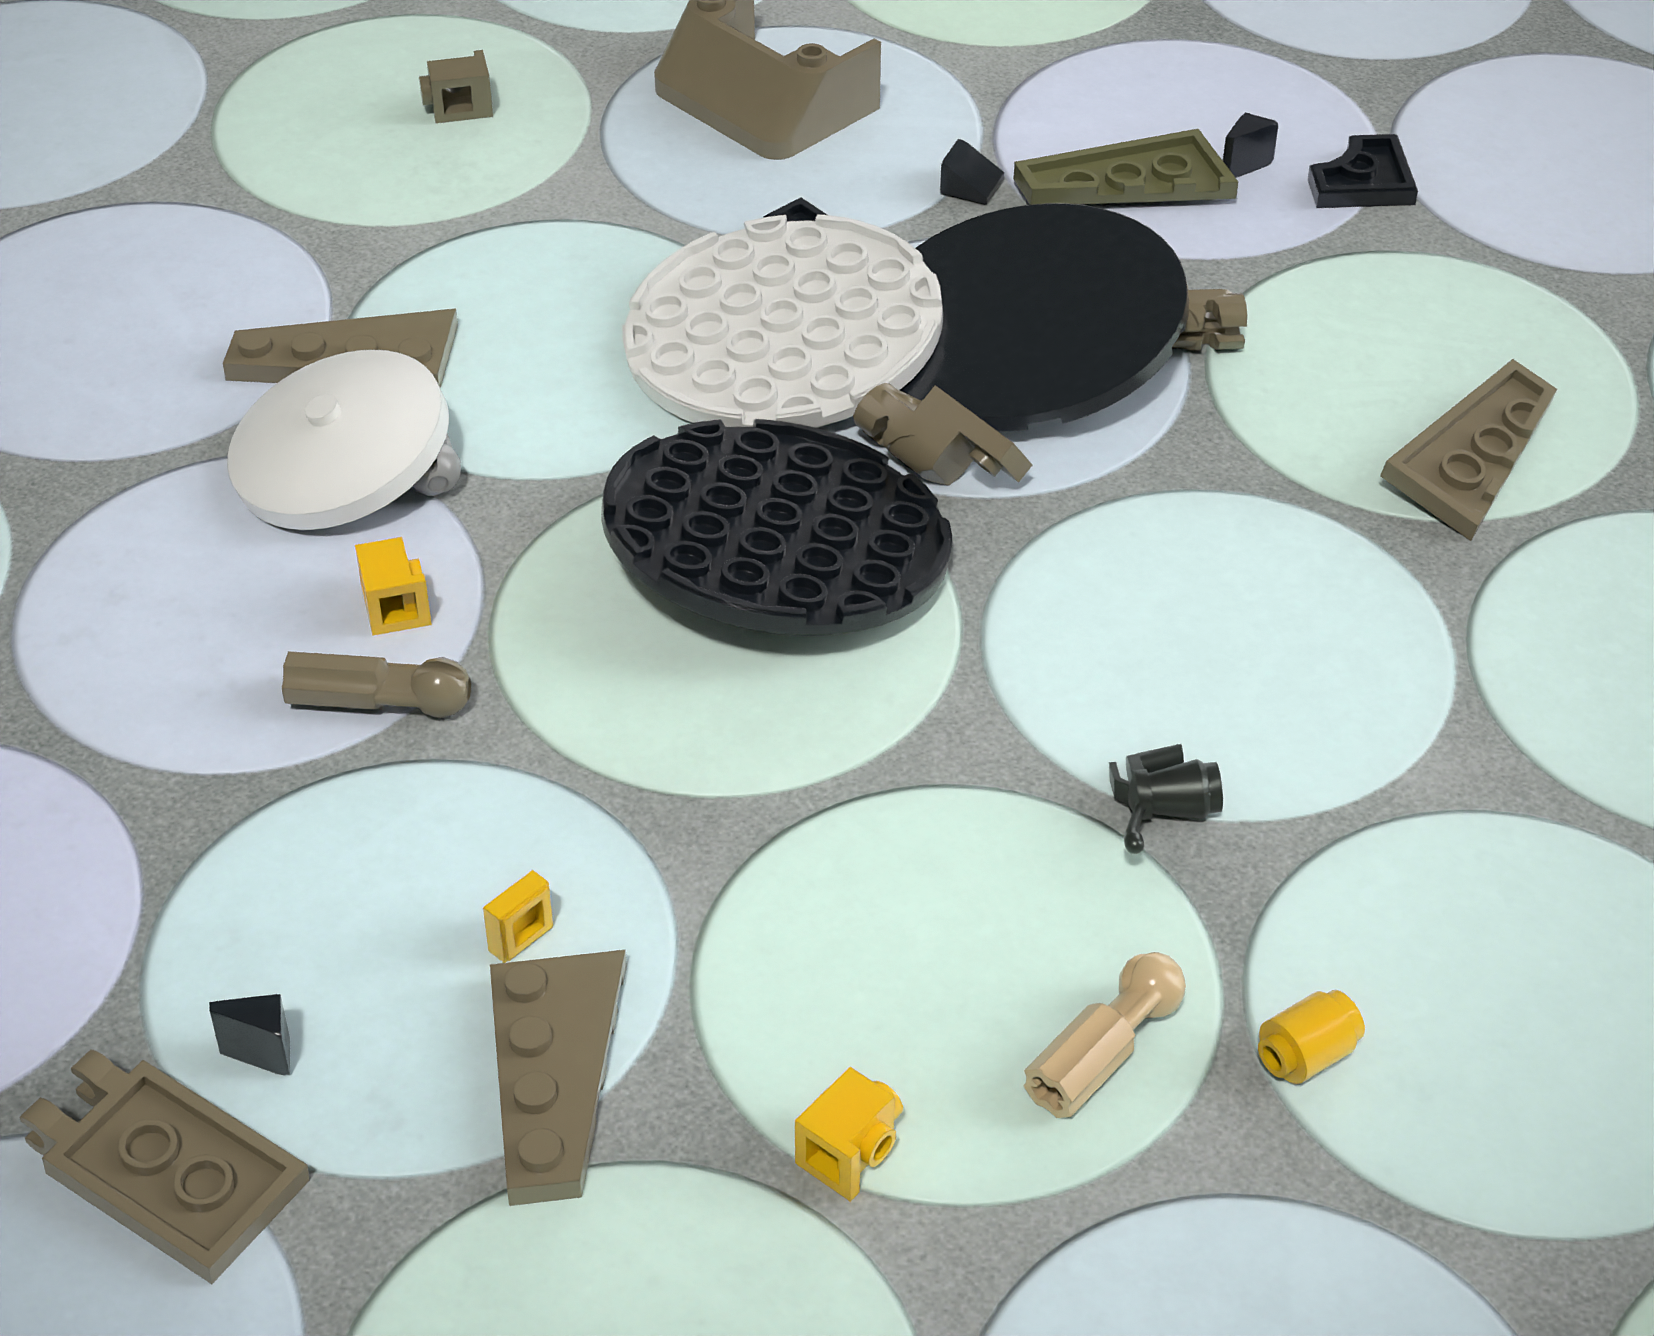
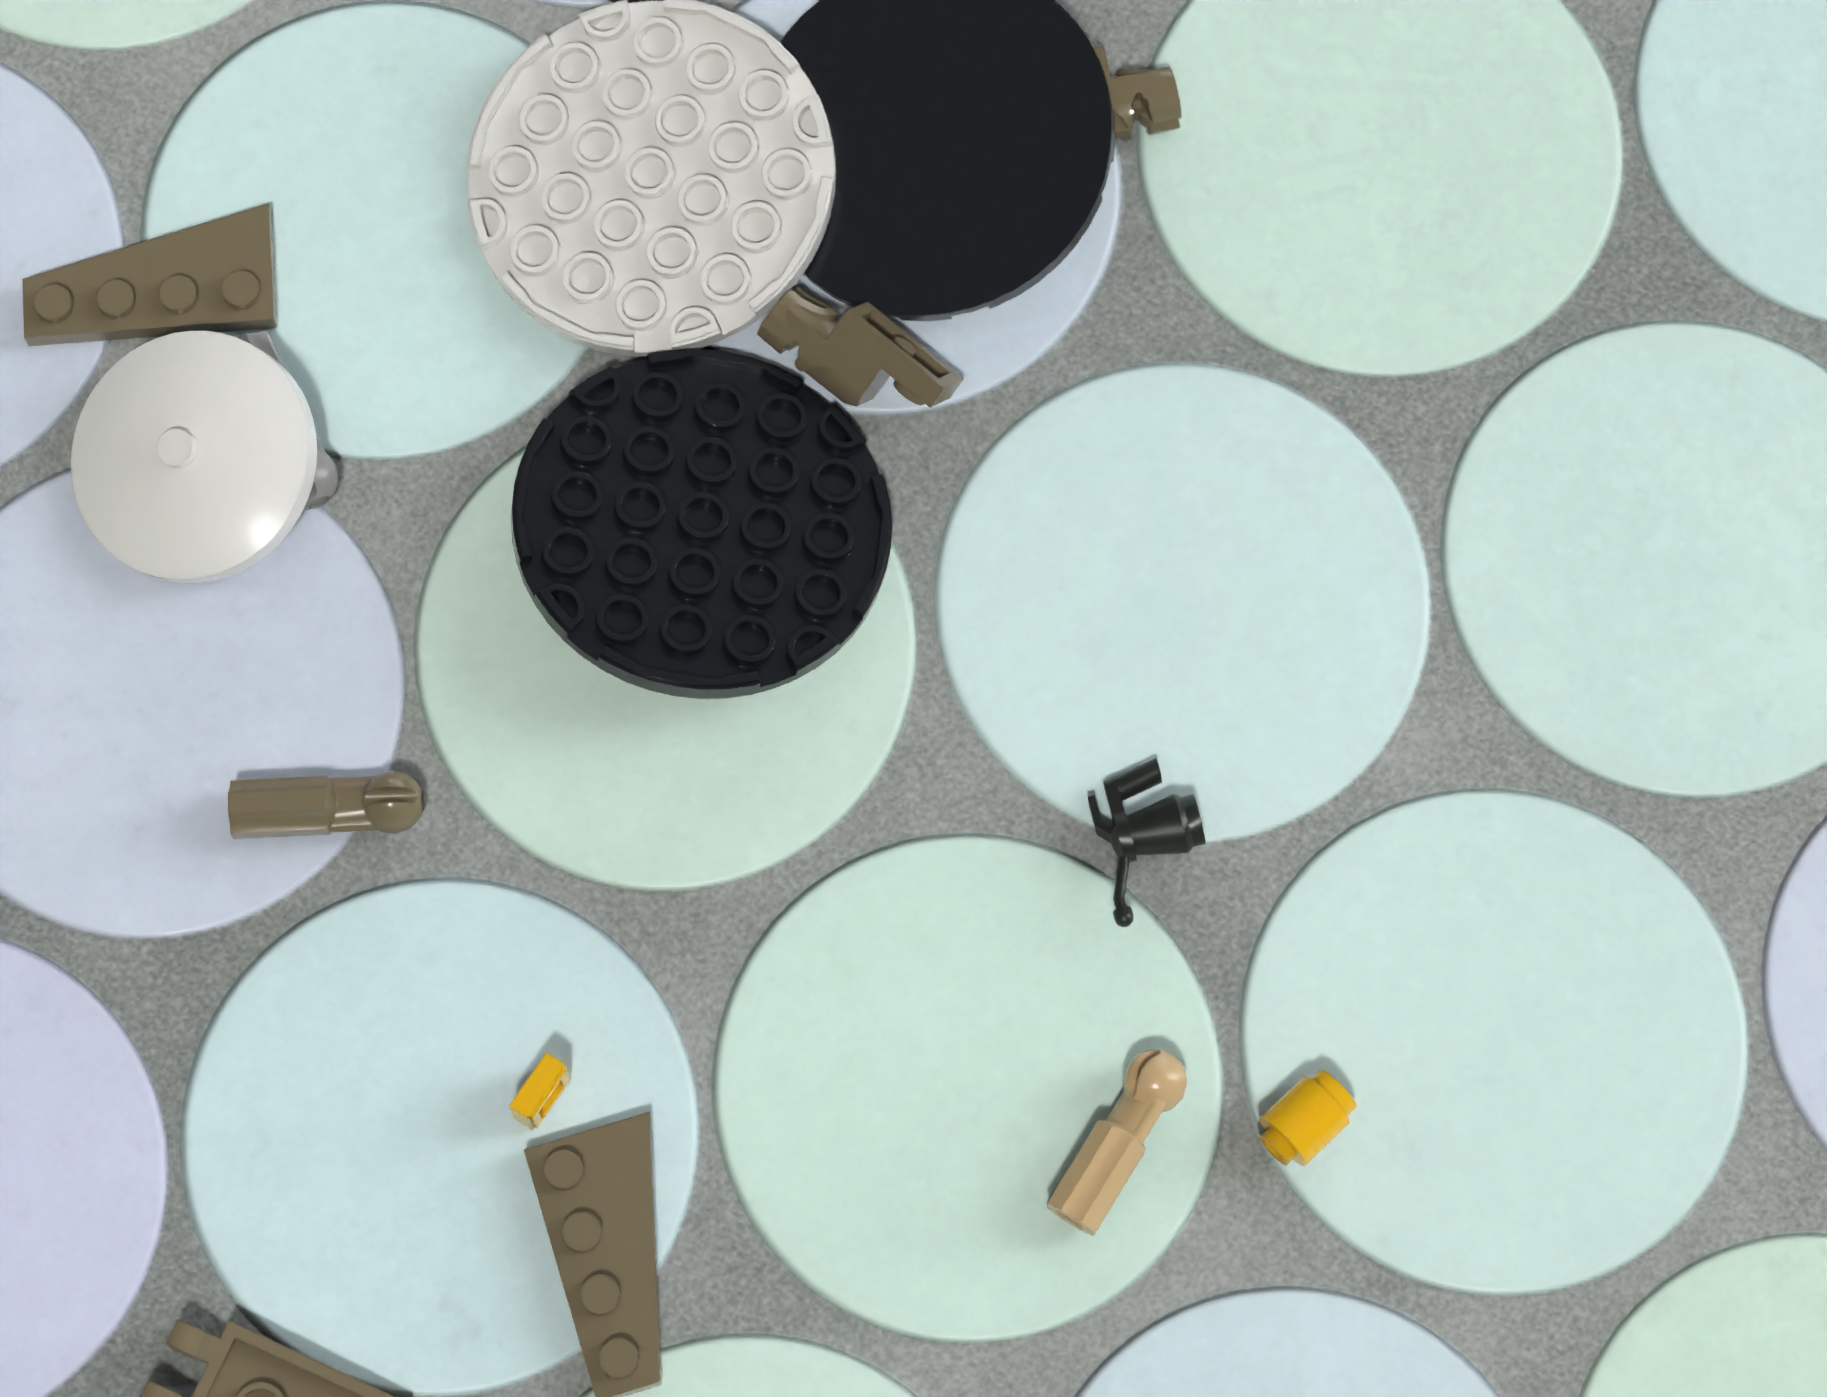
camera: 10 degrees left, 30 degrees up
black slope [209,994,290,1075] -> none
yellow brick [355,537,432,636] -> none
yellow brick [795,1067,903,1202] -> none
dark tan wing [1380,359,1557,541] -> none

